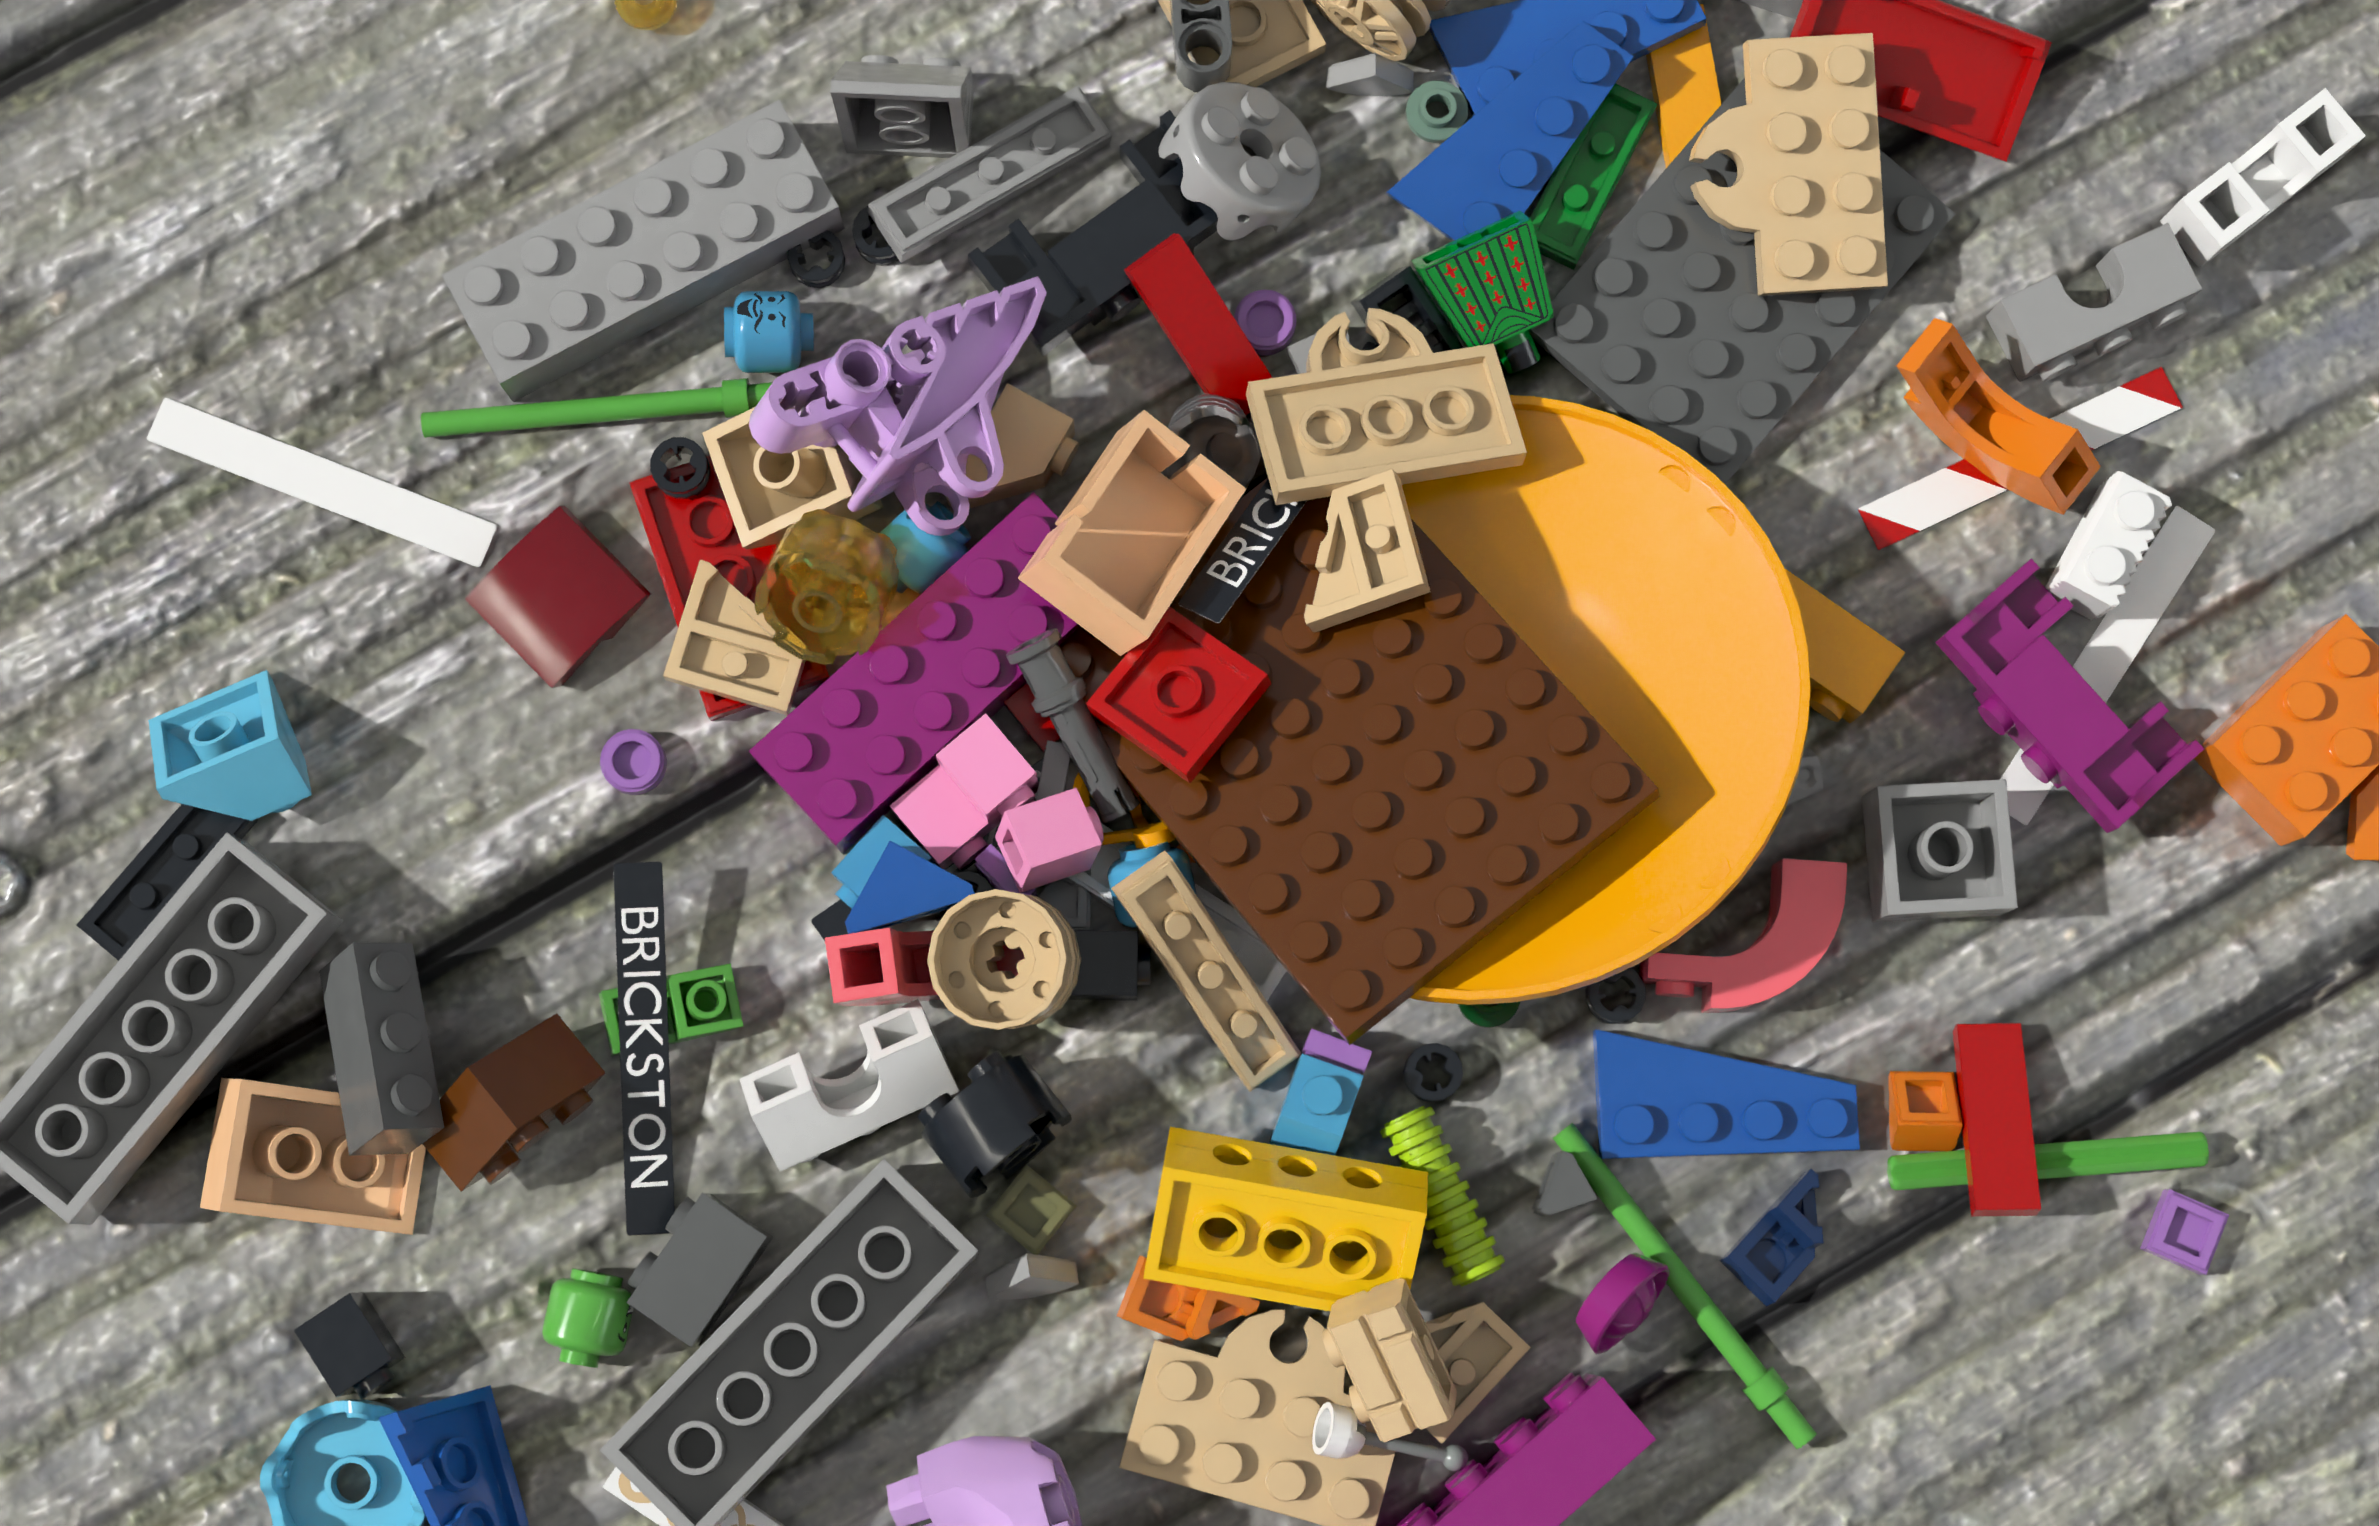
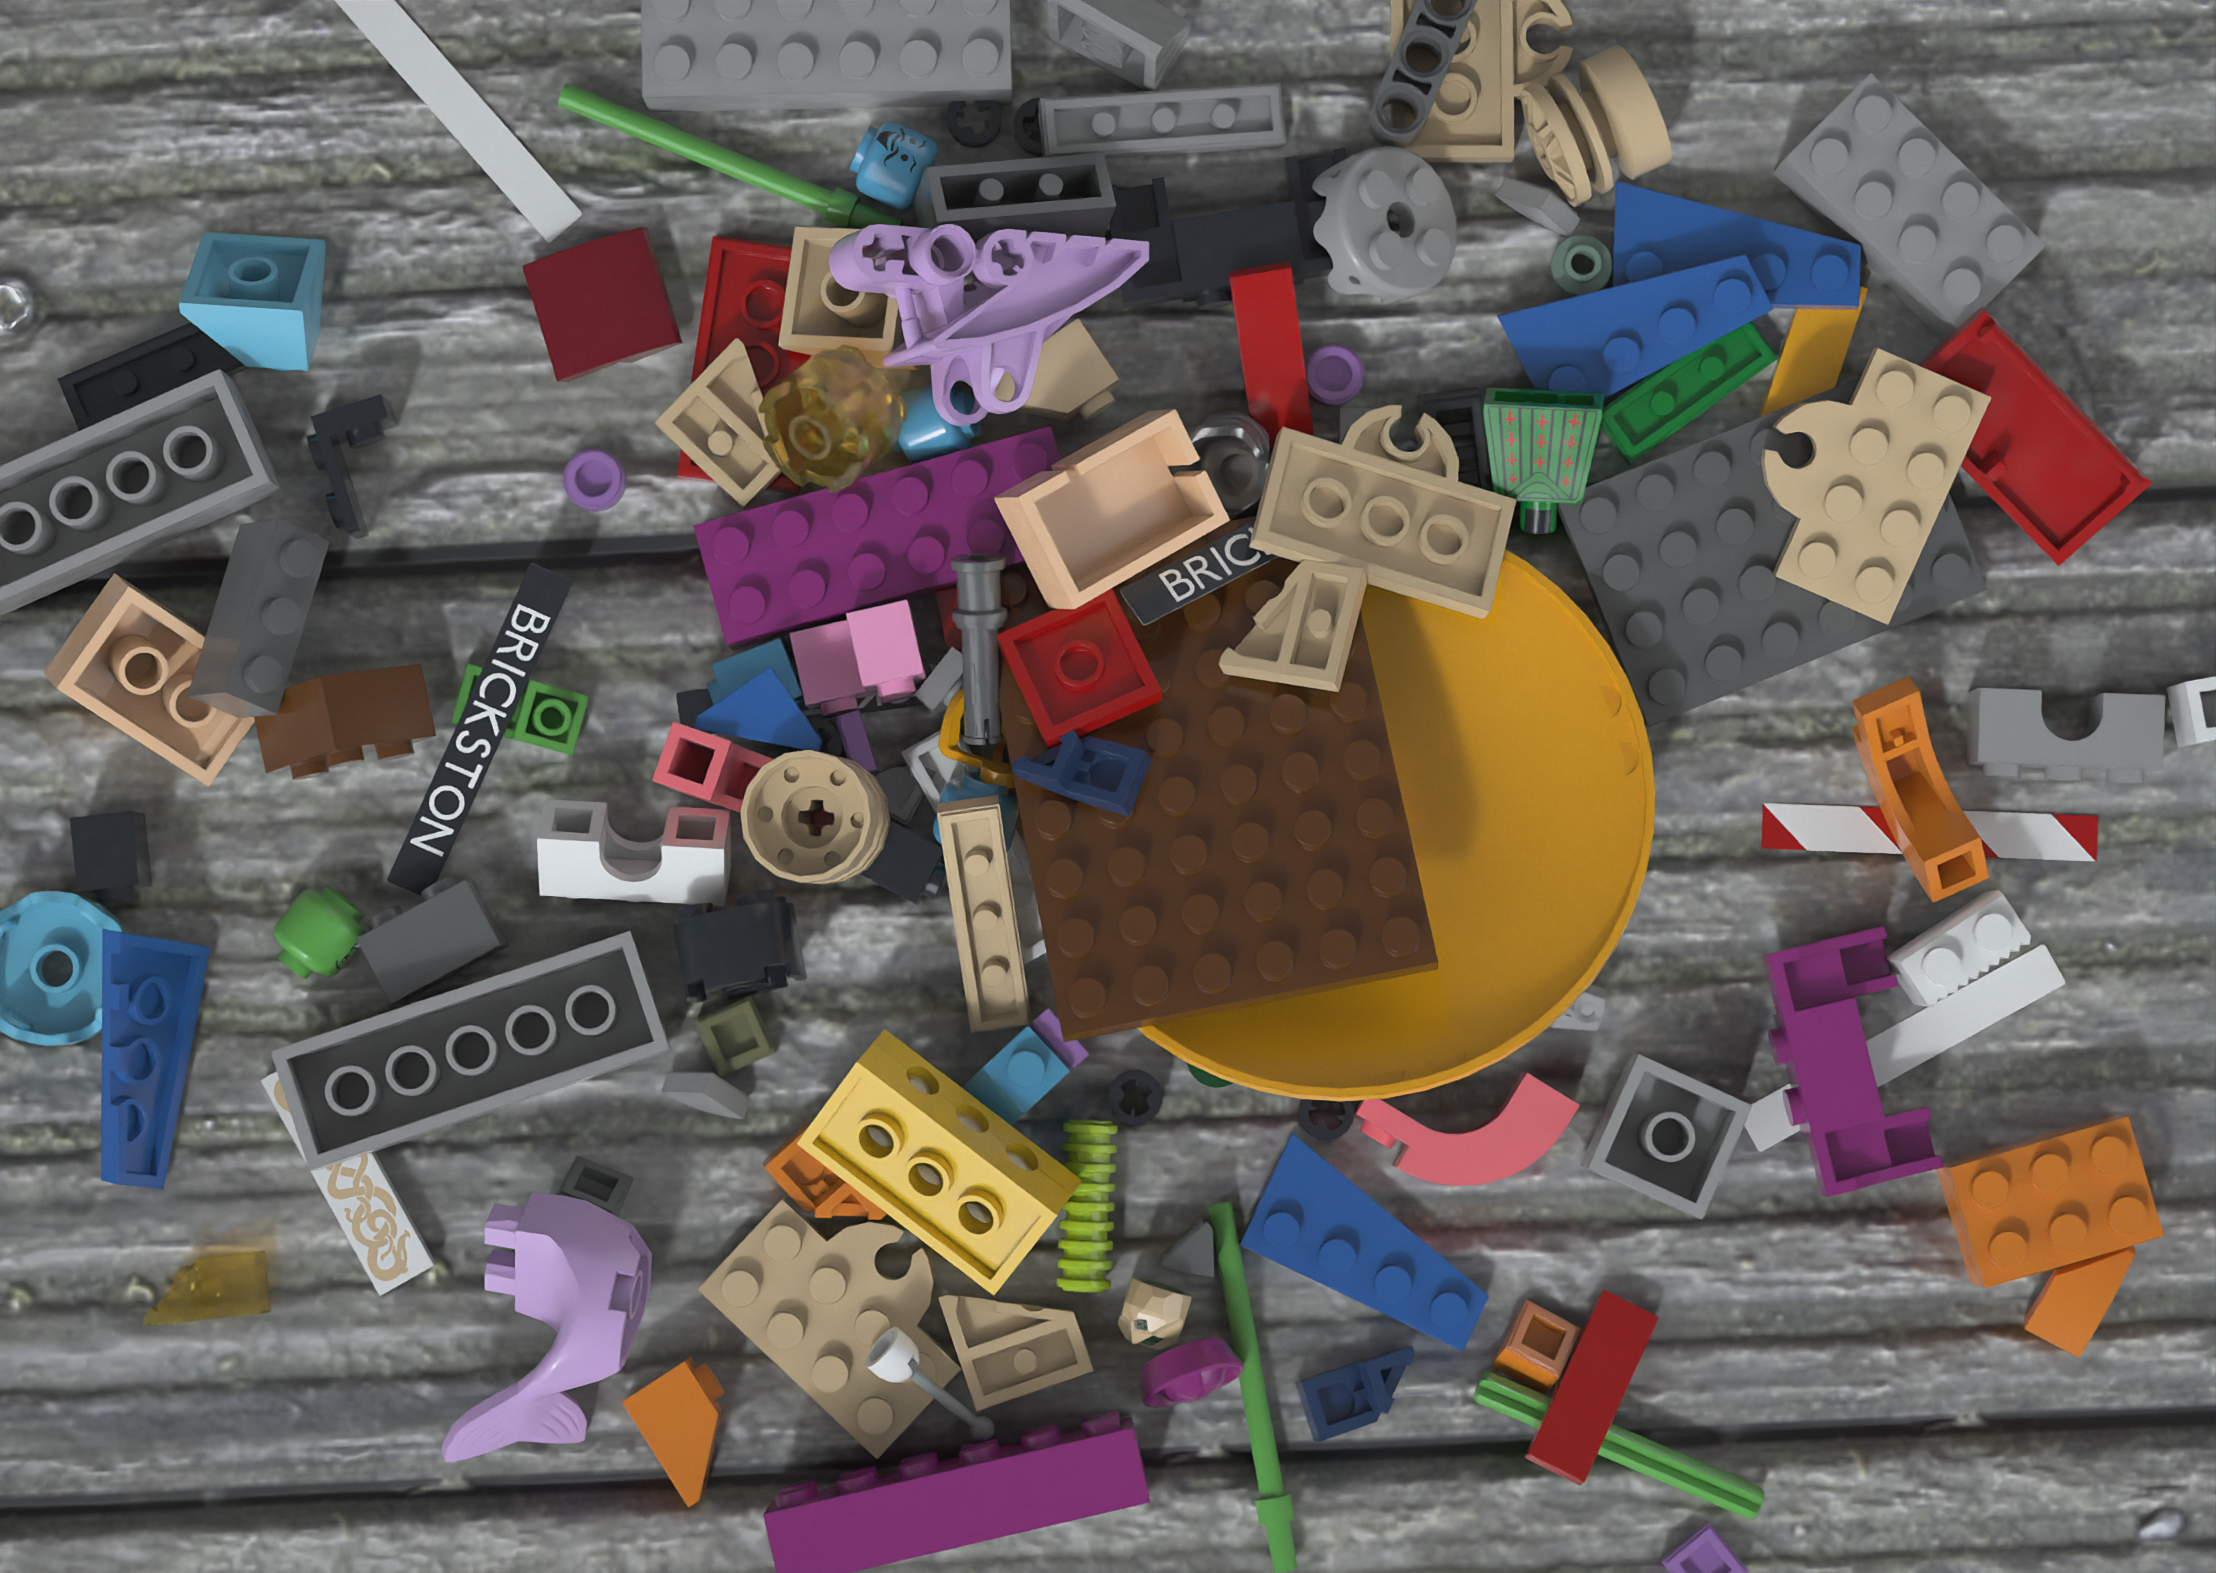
camera: 30 degrees right, 5 degrees up
black bush [650,437,710,499] -> none
bright pink brick [995,788,1104,893] -> none
tan brick [1322,1277,1457,1443] -> none
light orange slope [1785,569,1905,723] -> none
none -> black bracket [307,394,398,539]
none -> dark grey slope [556,1156,634,1217]
none -> dark grey brick [913,152,1116,249]
none -> dark blue slope [1011,730,1152,816]
none -> tan rock [1118,1276,1192,1350]

